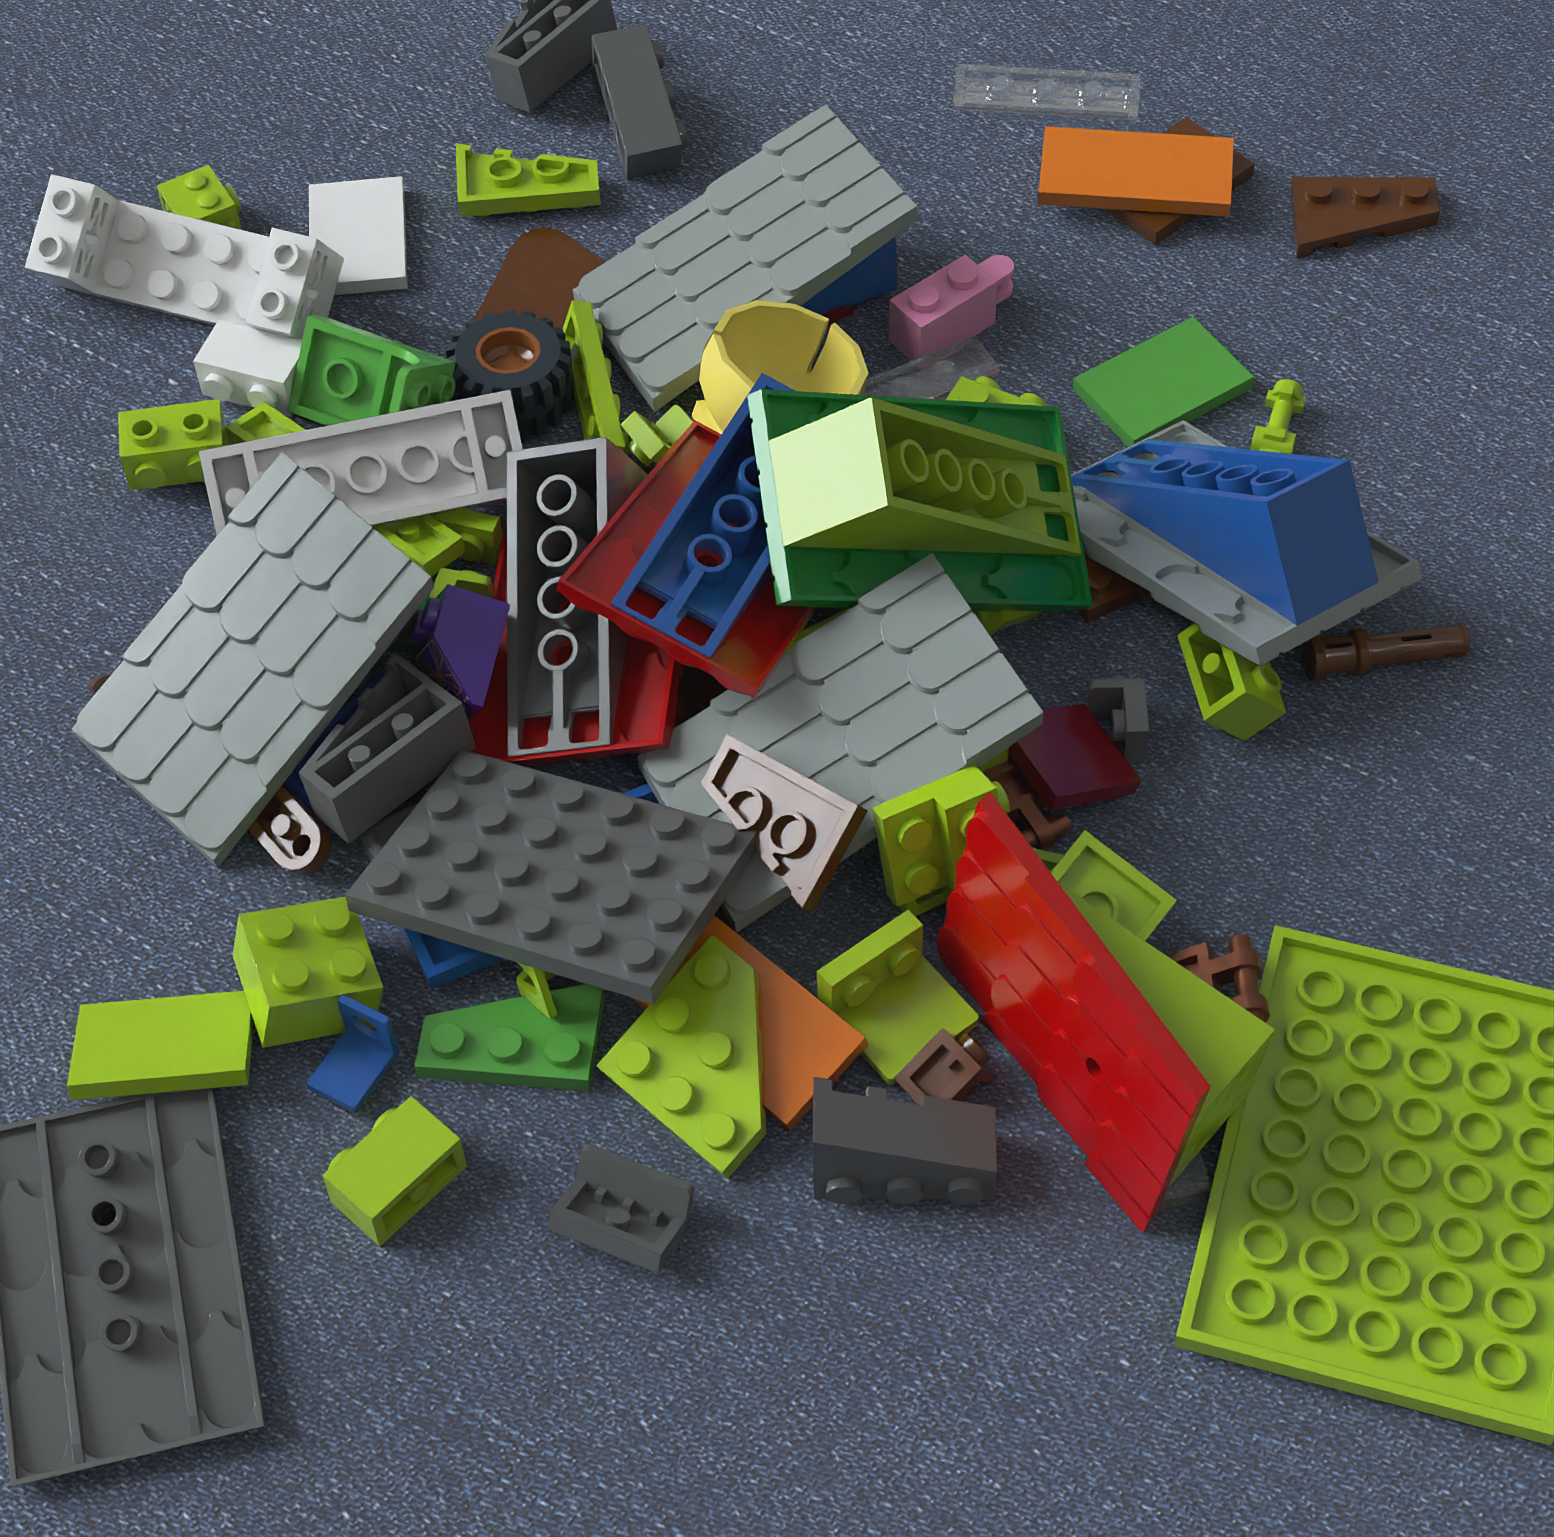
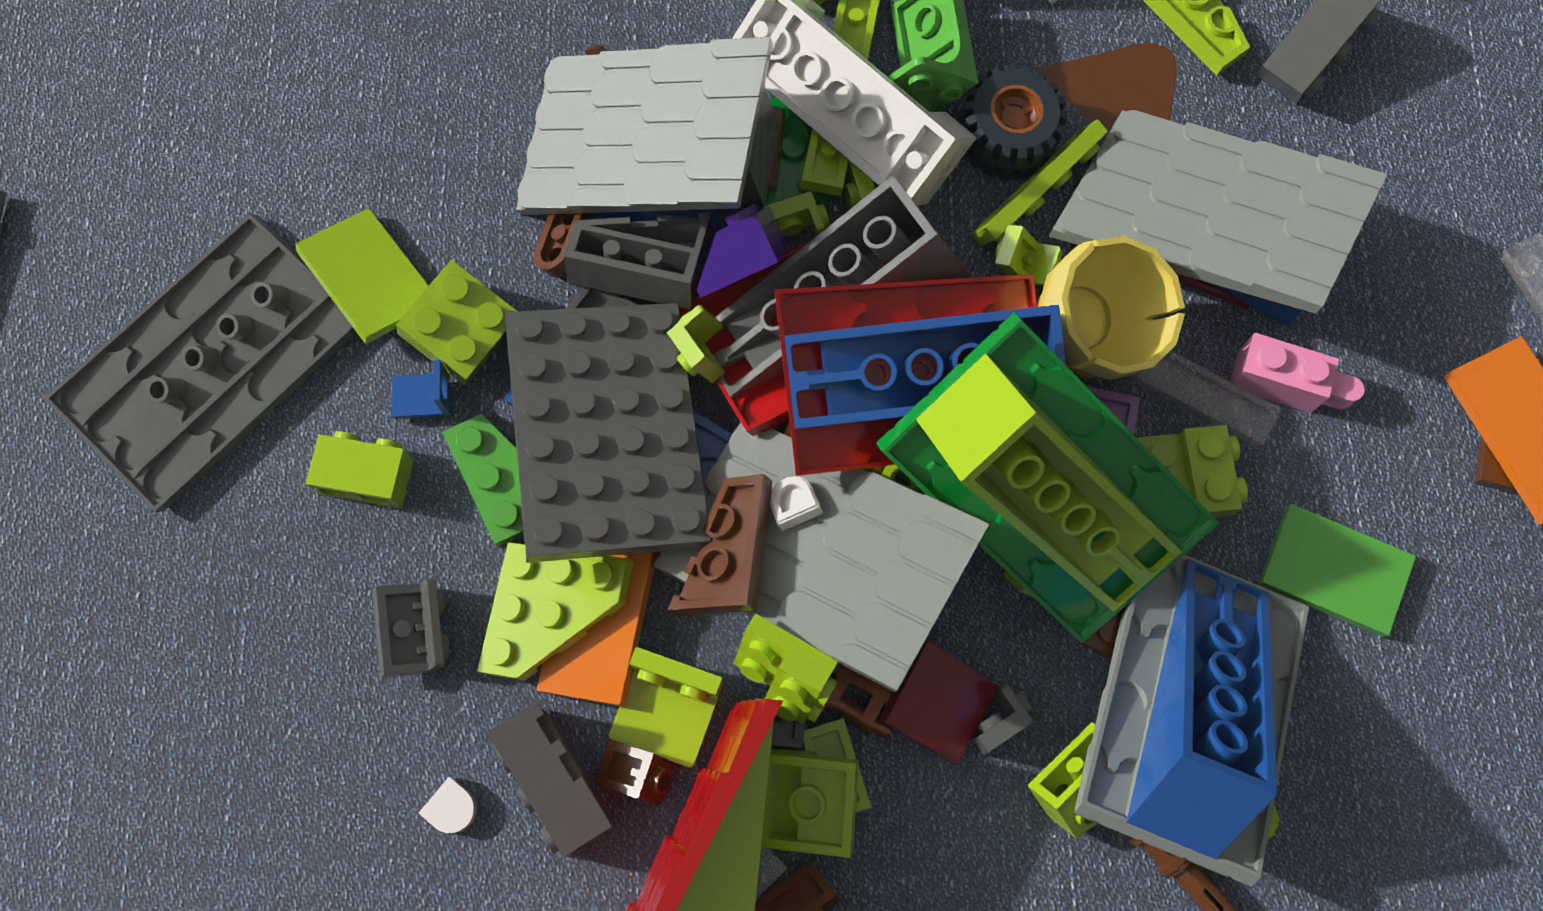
camera: 55 degrees right, 20 degrees up
lime bar [1250,379,1306,454] -> none
none -> white tile [419,777,477,833]
none -> lime bracket [667,305,725,383]
none -> white tile [770,476,823,531]

